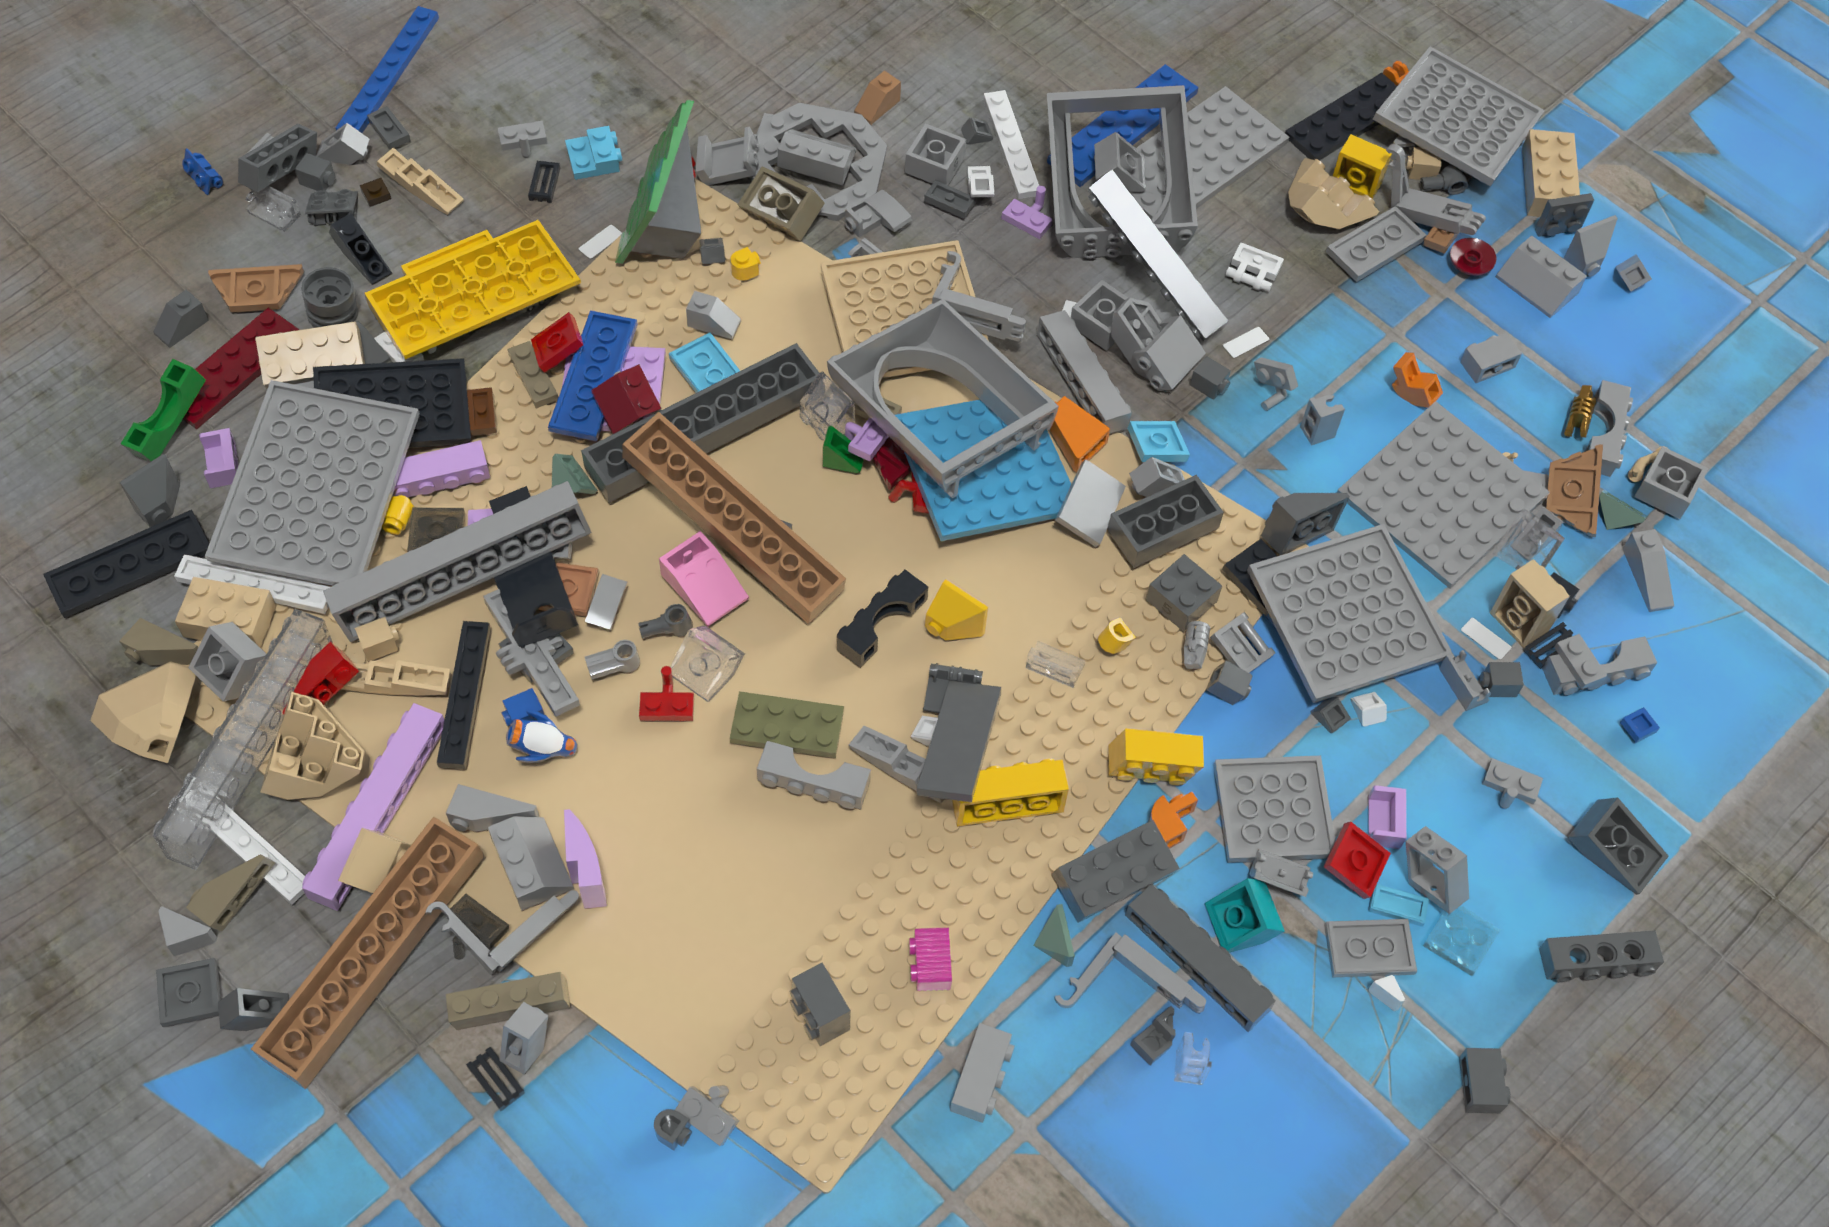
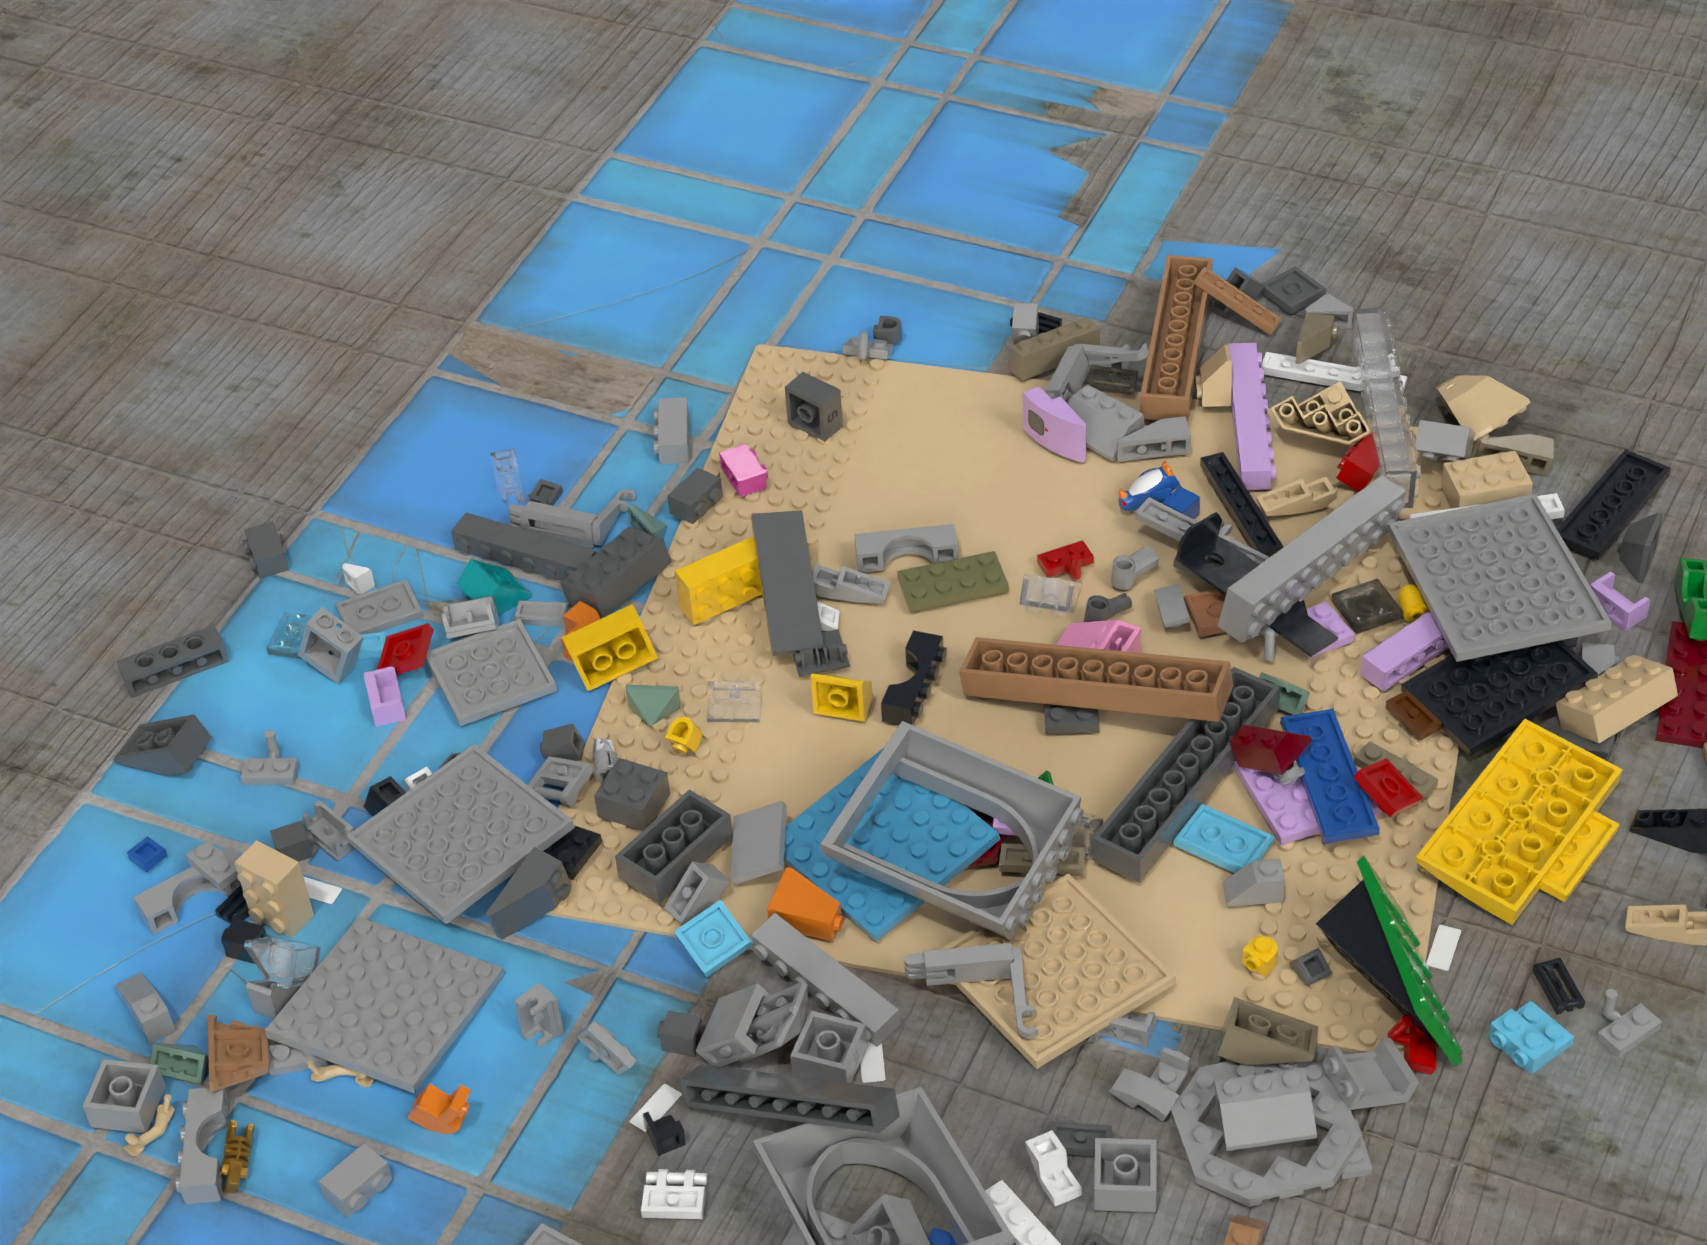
camera: 165 degrees right, 15 degrees down
dark grey wheel [301,267,358,328] -> none
lavender plate [1001,186,1053,239] -> none
none -> black panel [363,776,406,817]
none -> light grey tile [514,601,569,627]
none -> sand green slope [626,684,681,726]
none -> black panel [643,1112,686,1156]
none -> dark grey brick [667,467,723,524]
none -> medium nougat tile [1193,267,1281,335]

